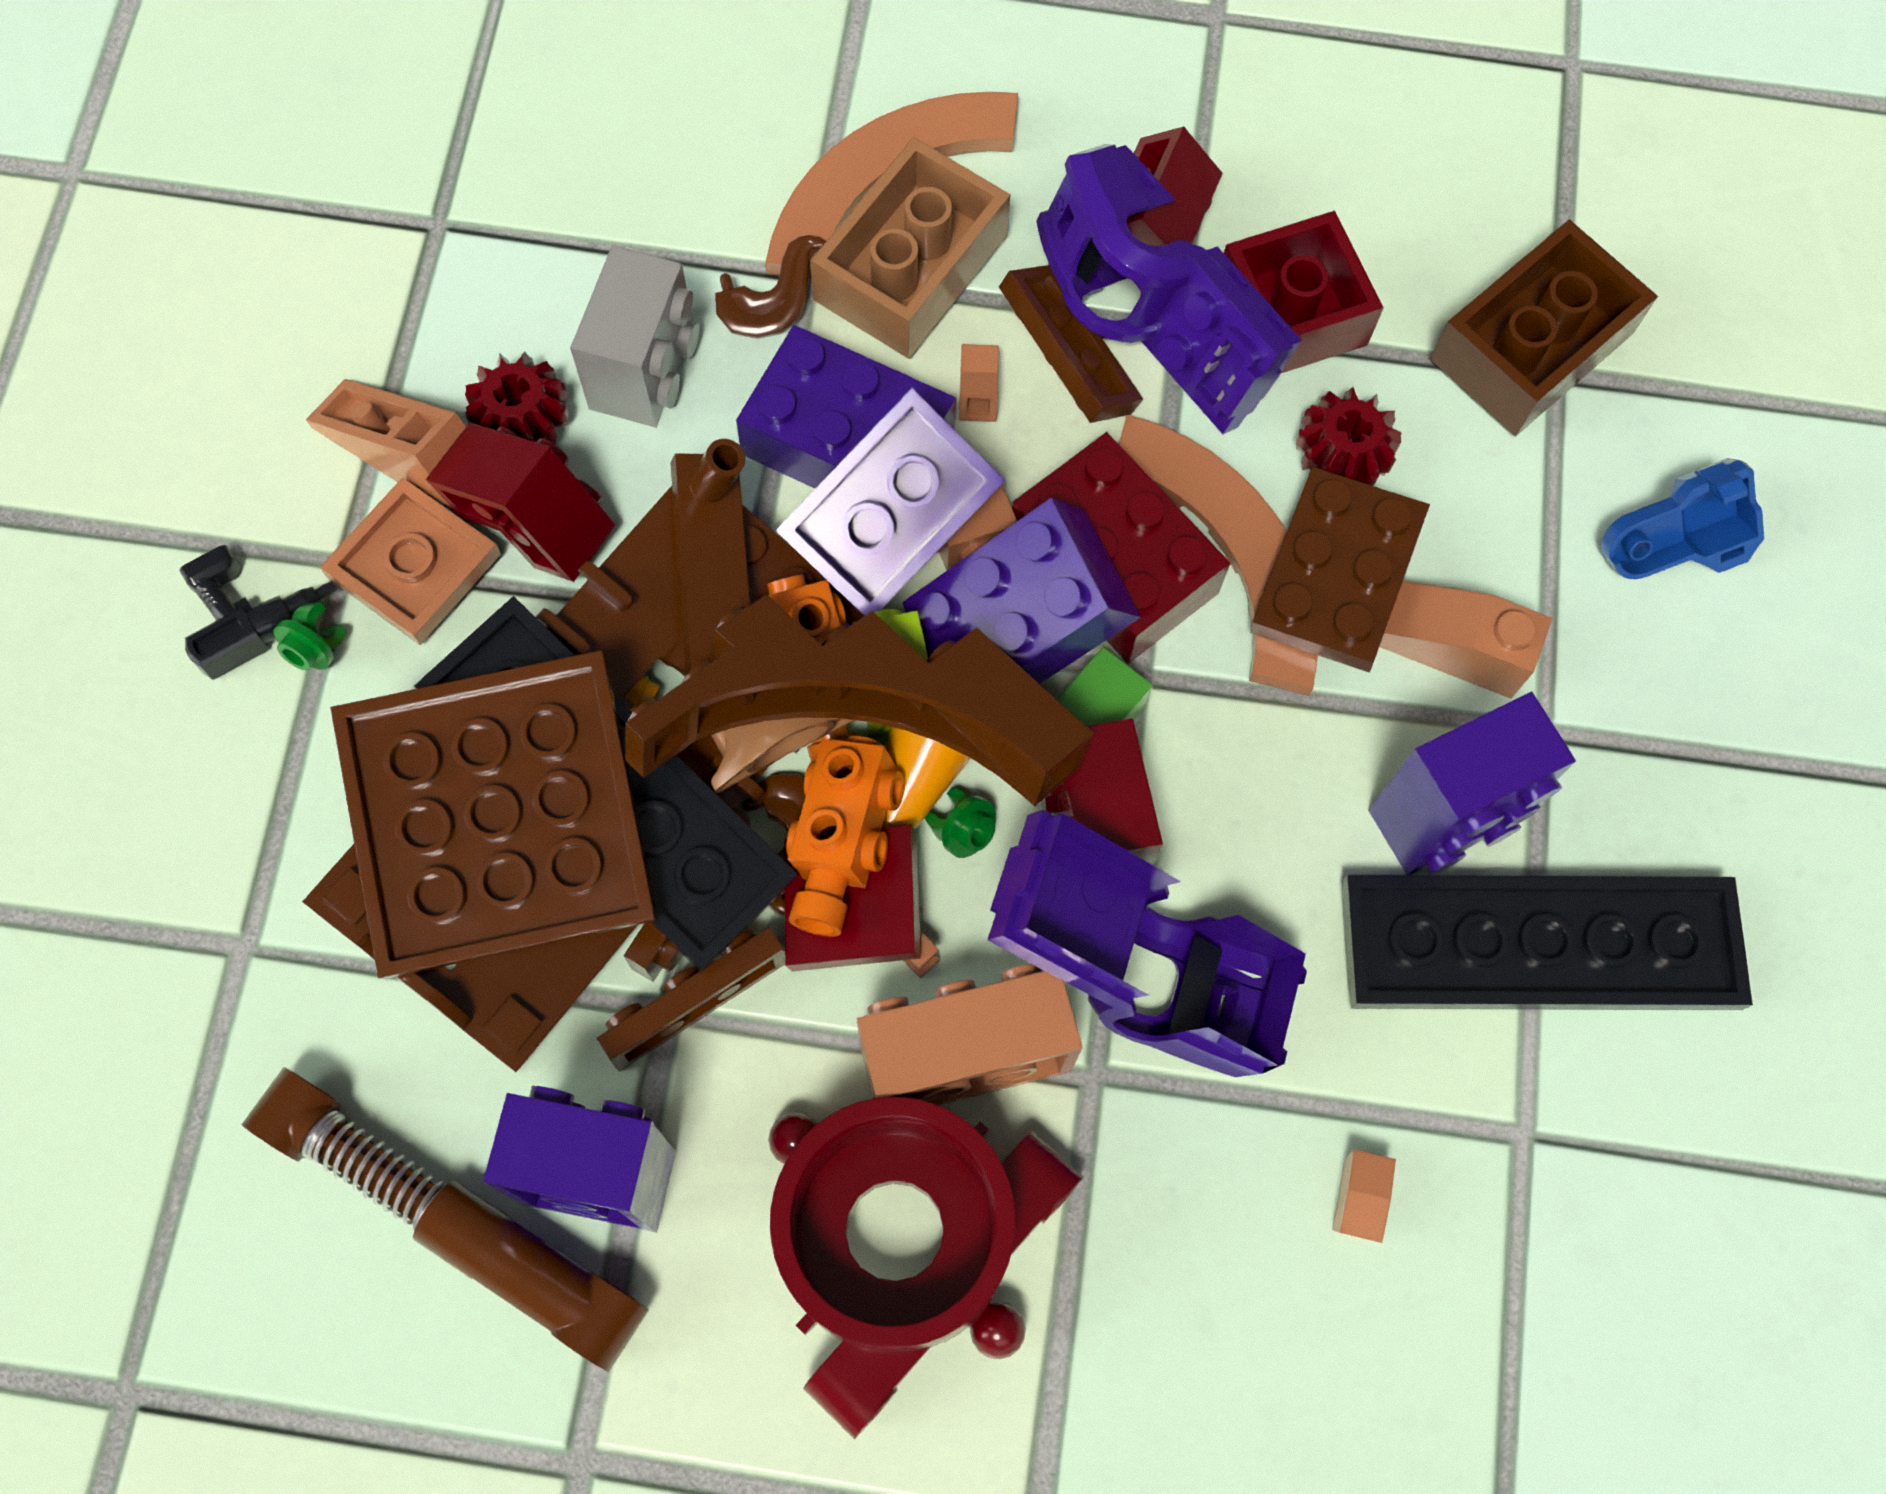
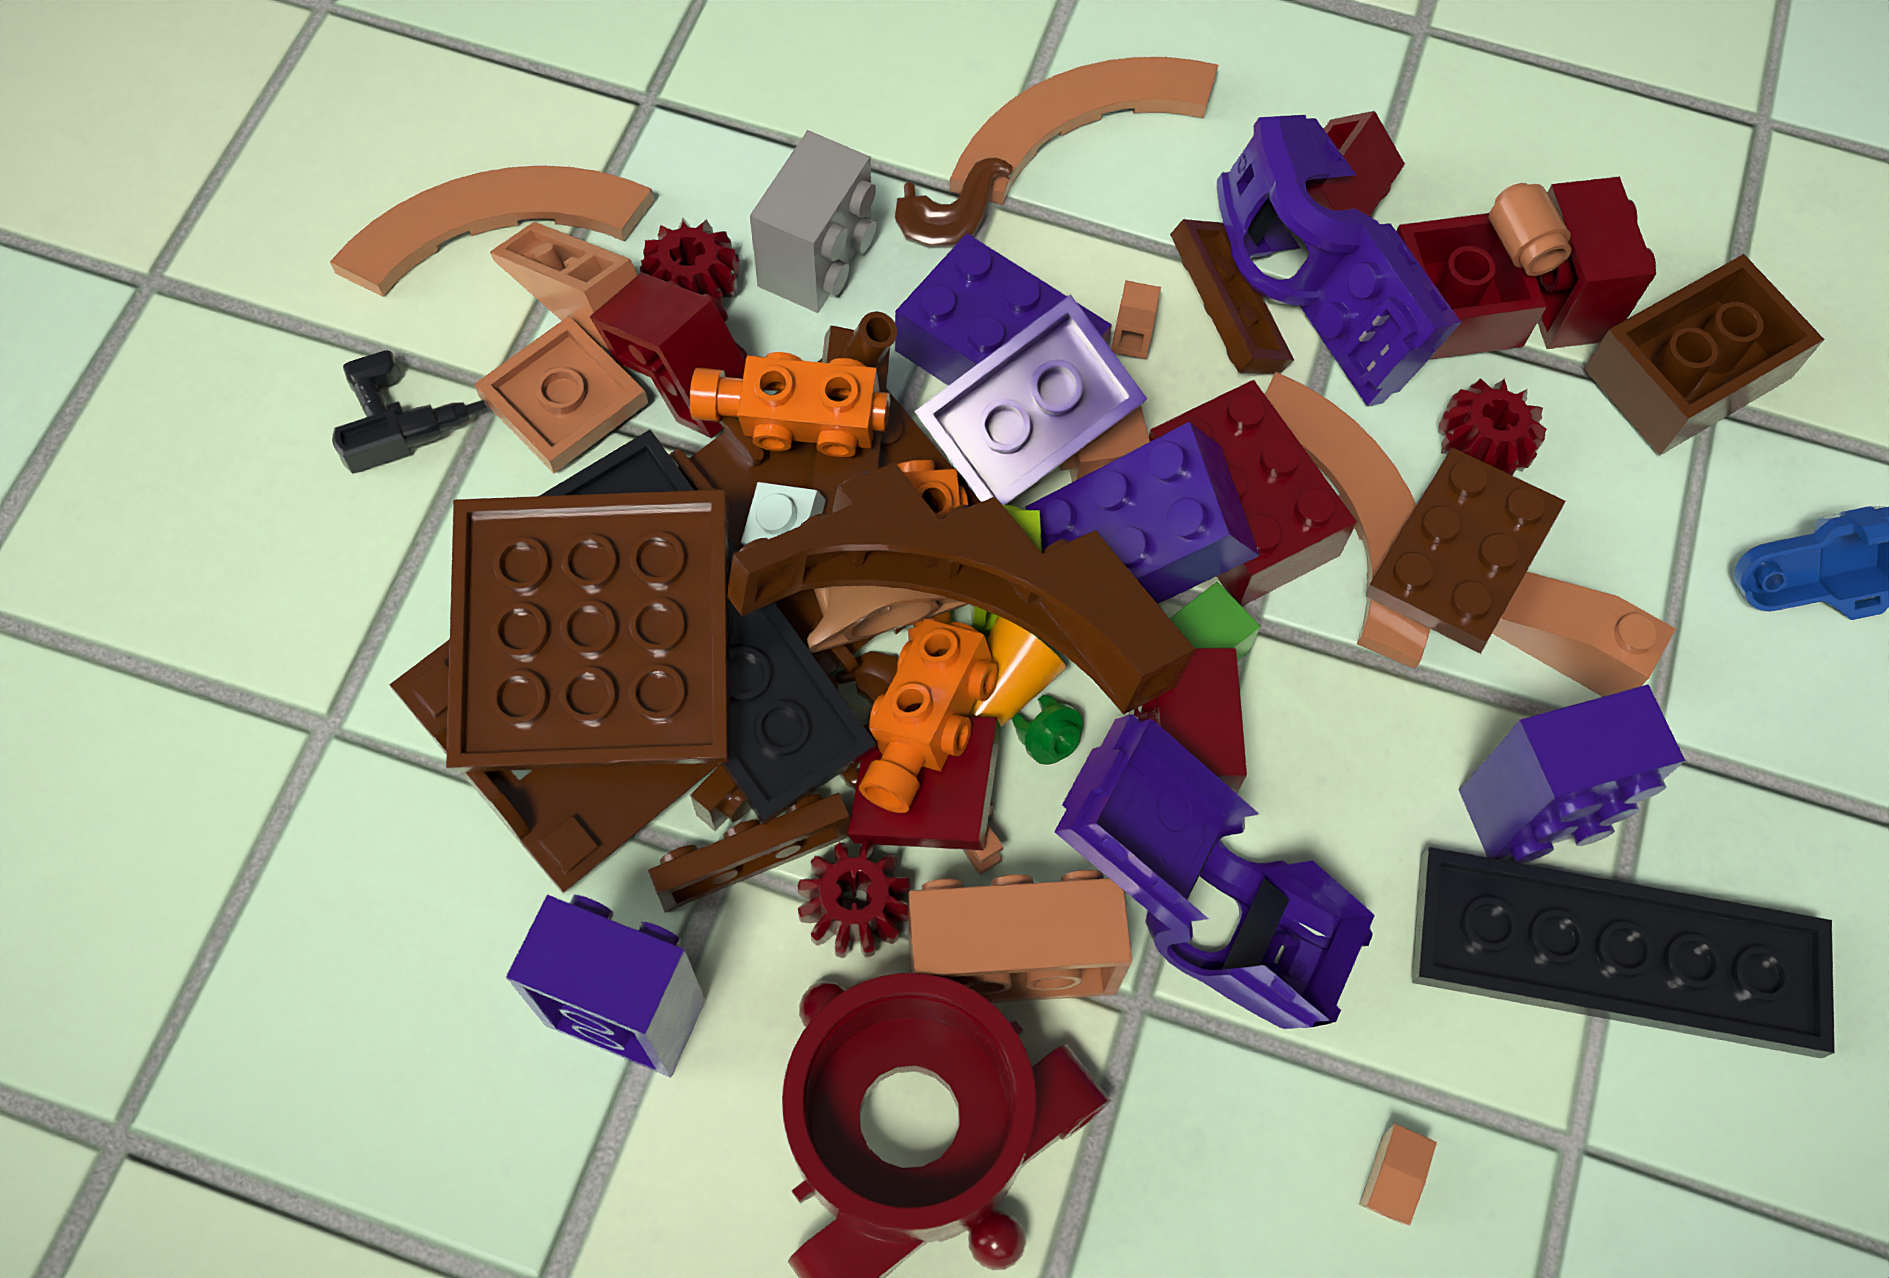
camera: 10 degrees right, 5 degrees down
reddish brown piece [241,1067,649,1372] -> none
green plate [273,603,347,670] -> none
medium nougat brick [810,137,1011,359] -> none
none -> nougat tile [330,165,654,297]
none -> orange brick [690,352,890,458]
none -> light aqua plate [741,482,826,546]
none -> dark red gear [797,841,911,958]
none -> nougat brick [1489,183,1572,276]
none -> dark red brick [1535,176,1656,349]

